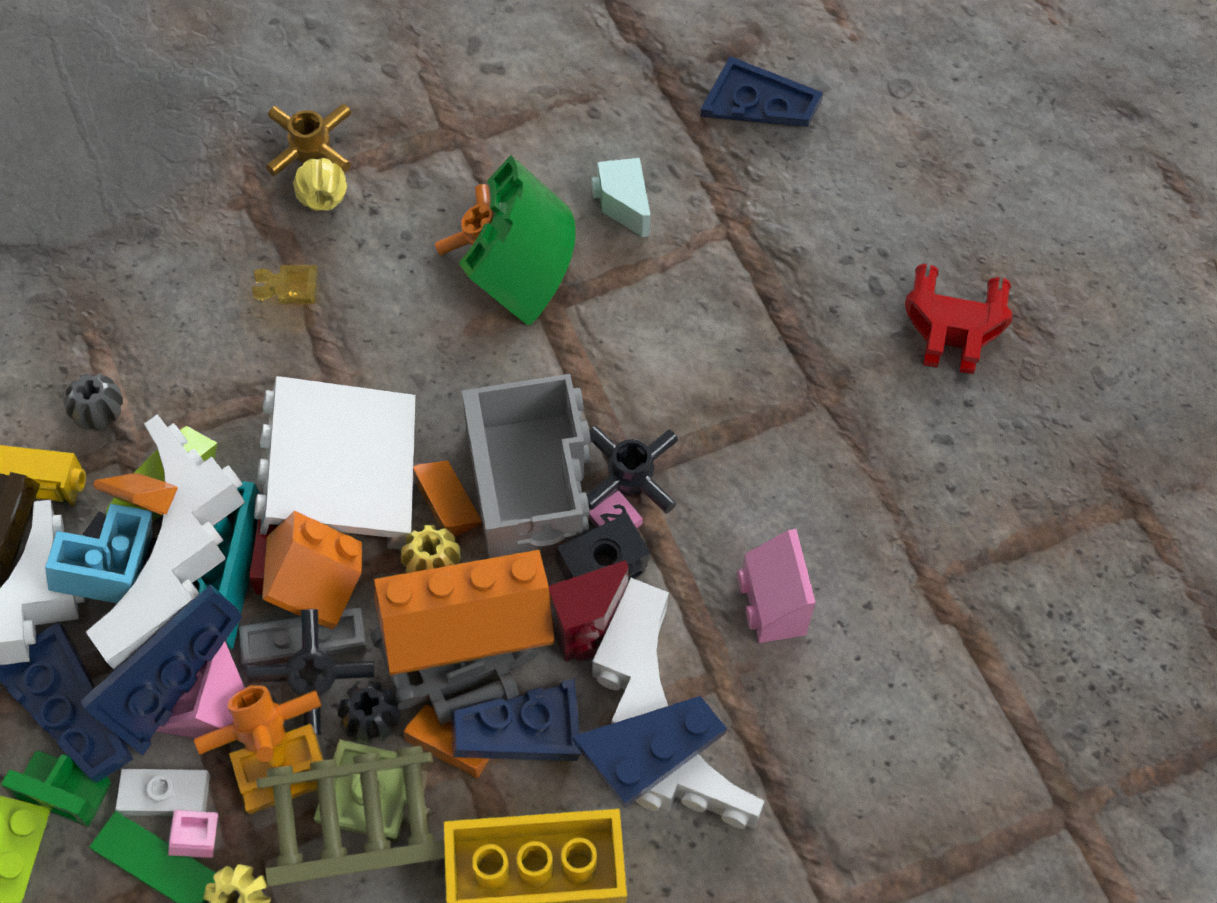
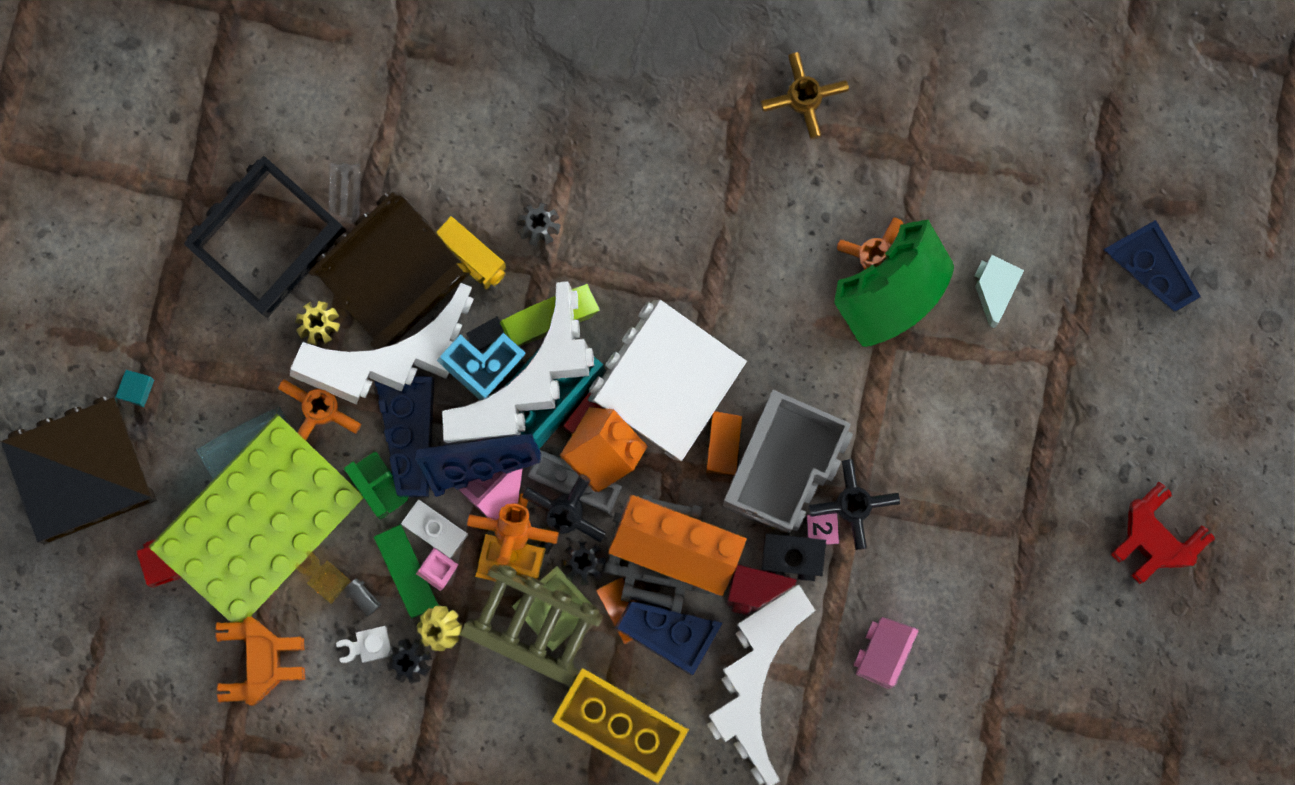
camera: 35 degrees right, 20 degrees up
orange slope [92,473,178,515] -> none
clear yellow plate [252,265,319,304] -> none
light yellow piece [293,158,347,212] -> none
light yellow piece [401,525,460,573] -> none
dark blue wing [573,696,727,808] -> none

